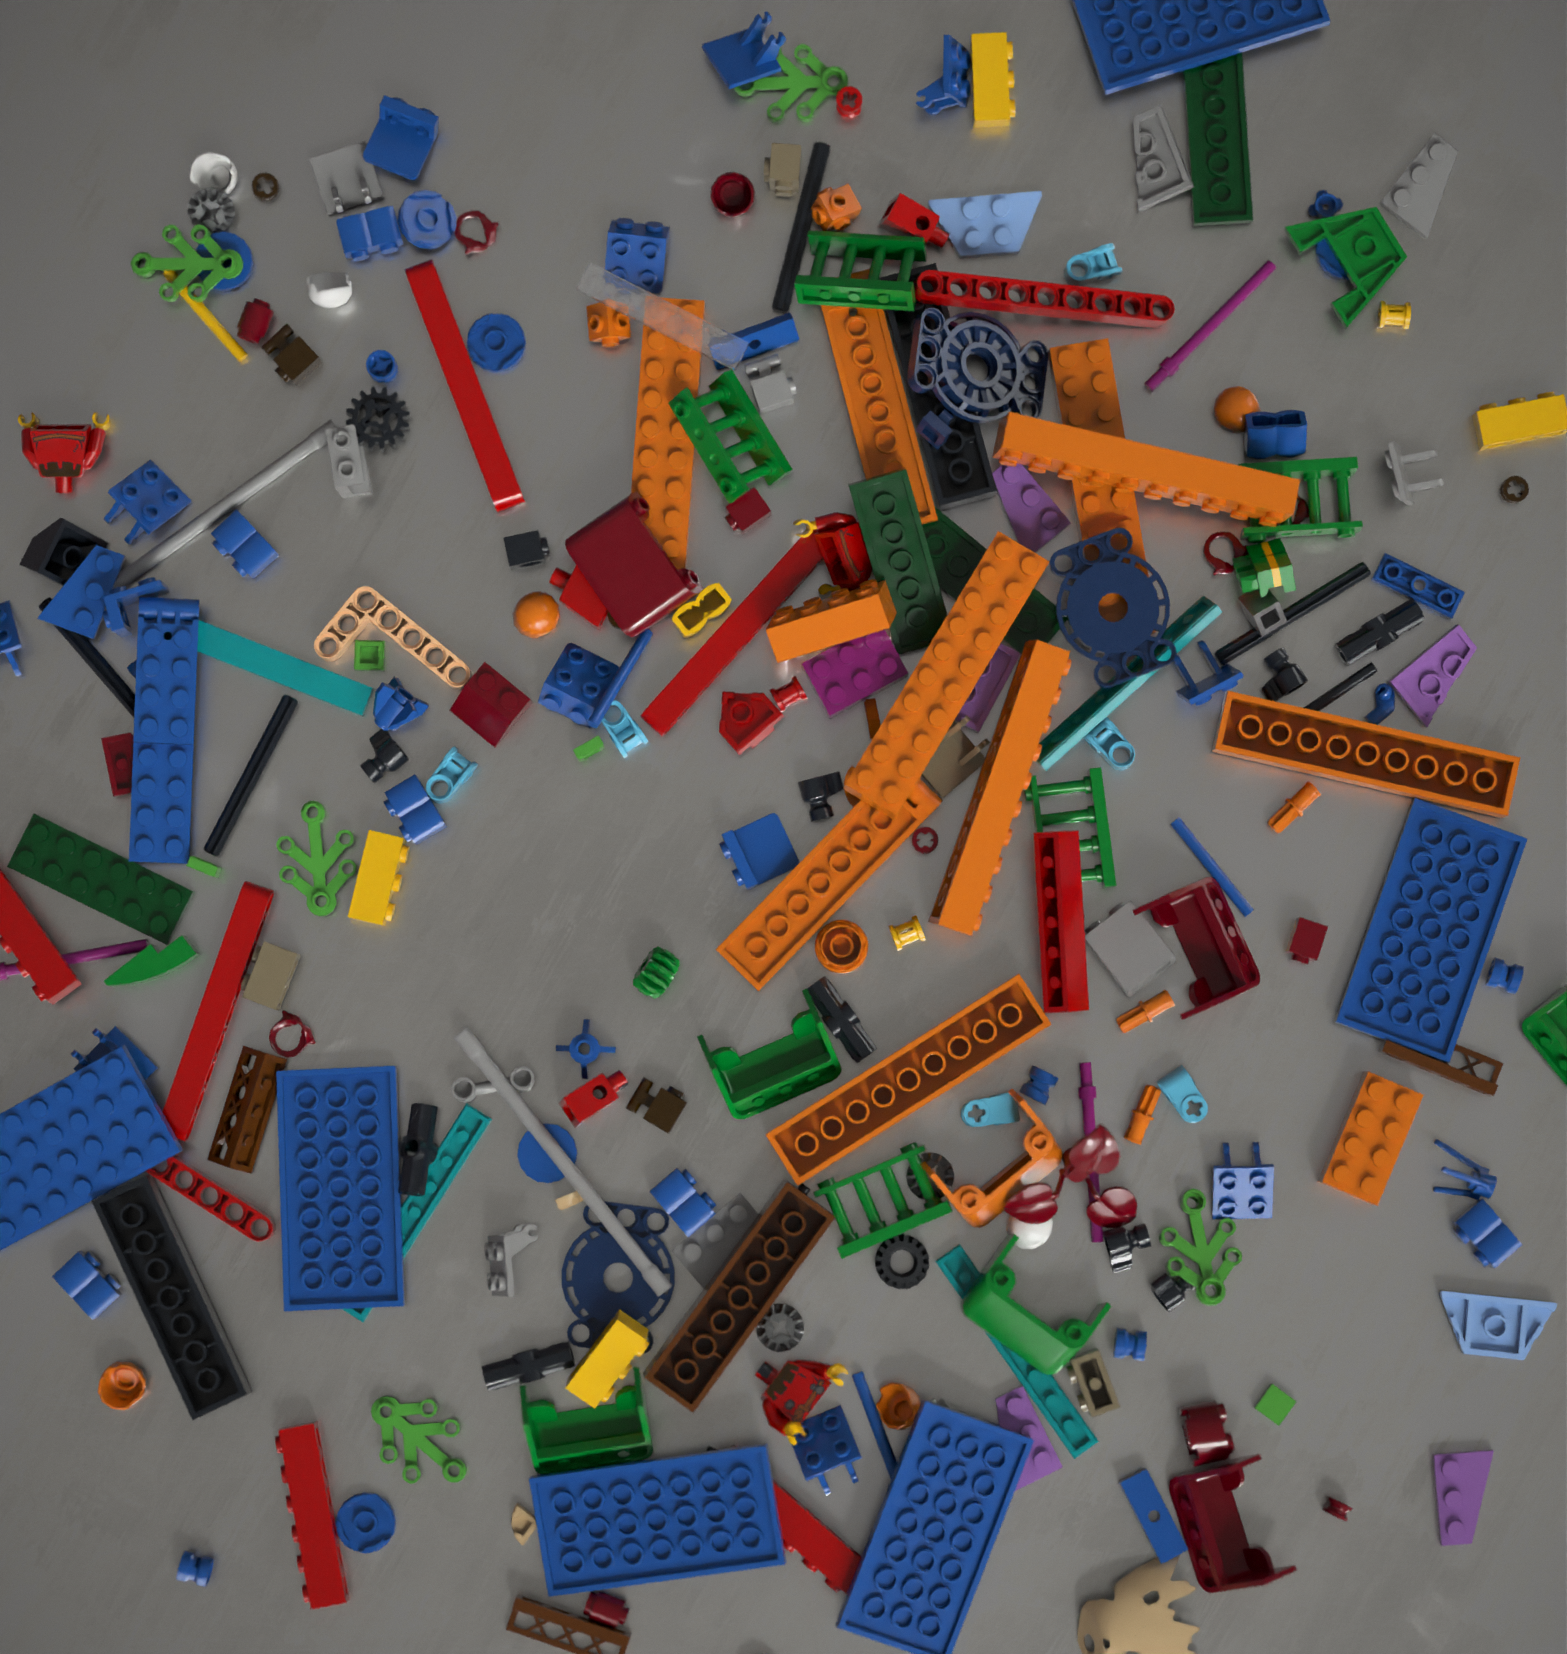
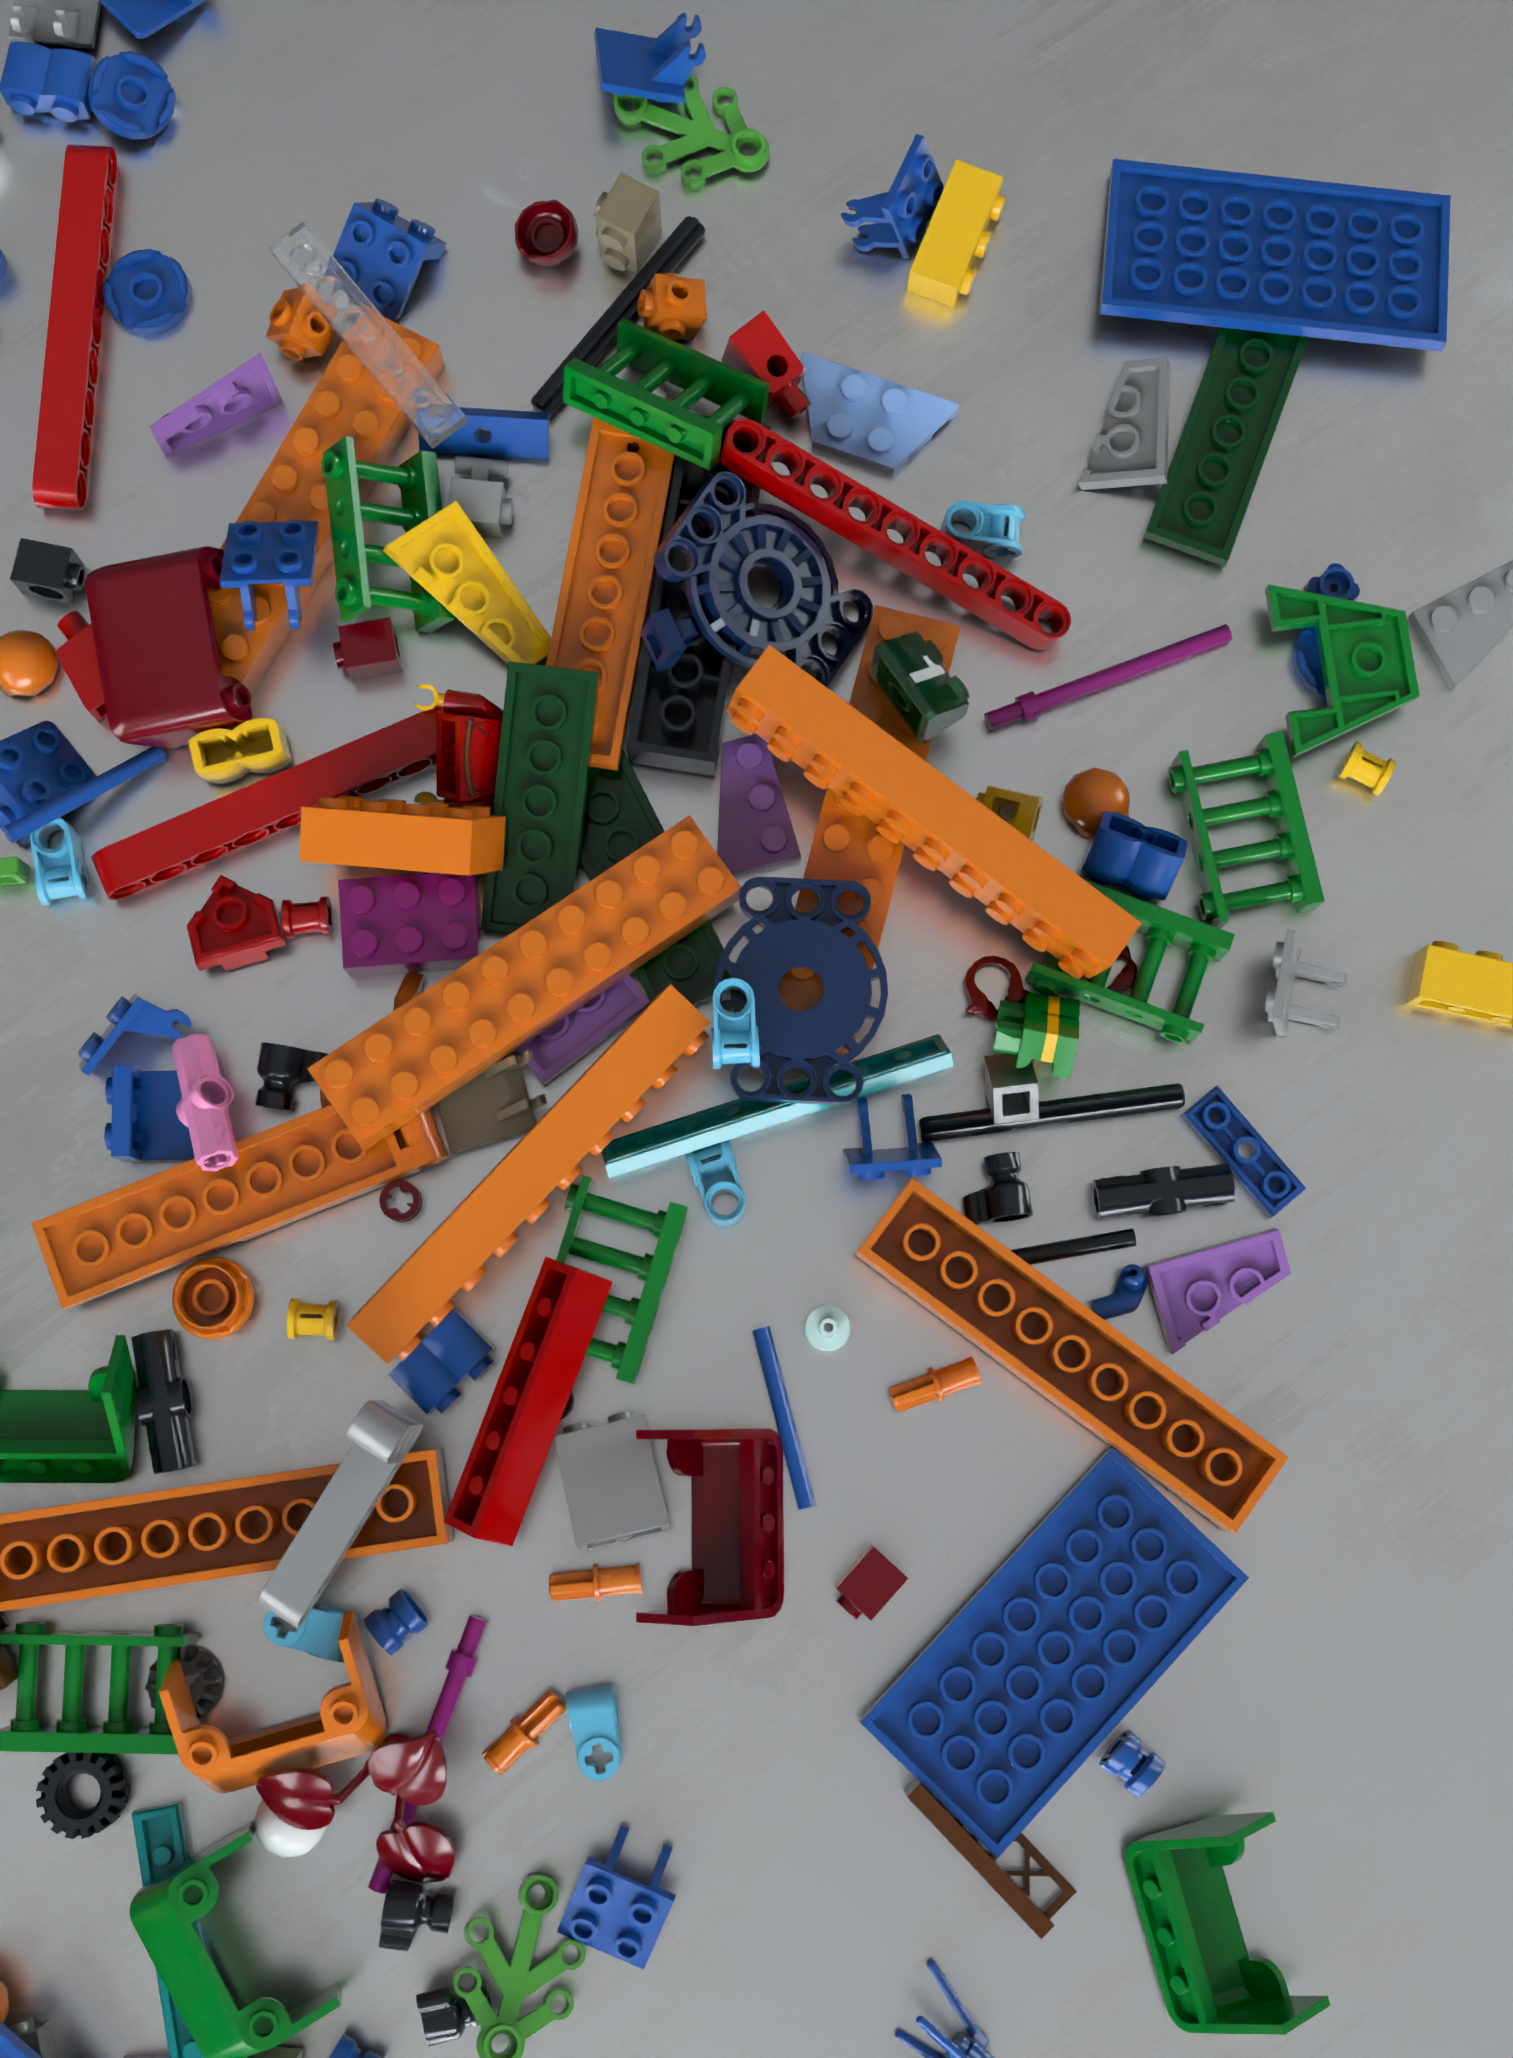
camera: 15 degrees right, 5 degrees down
dark red piece [454,211,499,255] -> none
red bush [836,86,862,119] -> none
orange brick [1317,1071,1424,1206] -> none
dark brown bush [1500,476,1529,504] -> none
none -> blue plate [78,993,191,1076]
none -> medium lavender wing [150,353,284,458]
none -> bright pink piece [172,1033,239,1171]
none -> blue plate [220,520,319,631]
none -> light grey beam [257,1400,423,1628]
none -> yellow wing [382,501,551,664]
none -> blue brick [388,1309,496,1414]
none -> medium azure piece [711,978,760,1069]
none -> light aqua tile [804,1305,851,1352]
none -> clear green slope [870,631,970,745]
none -> yellow brick [976,785,1044,841]
none -> green fence [1168,731,1325,929]

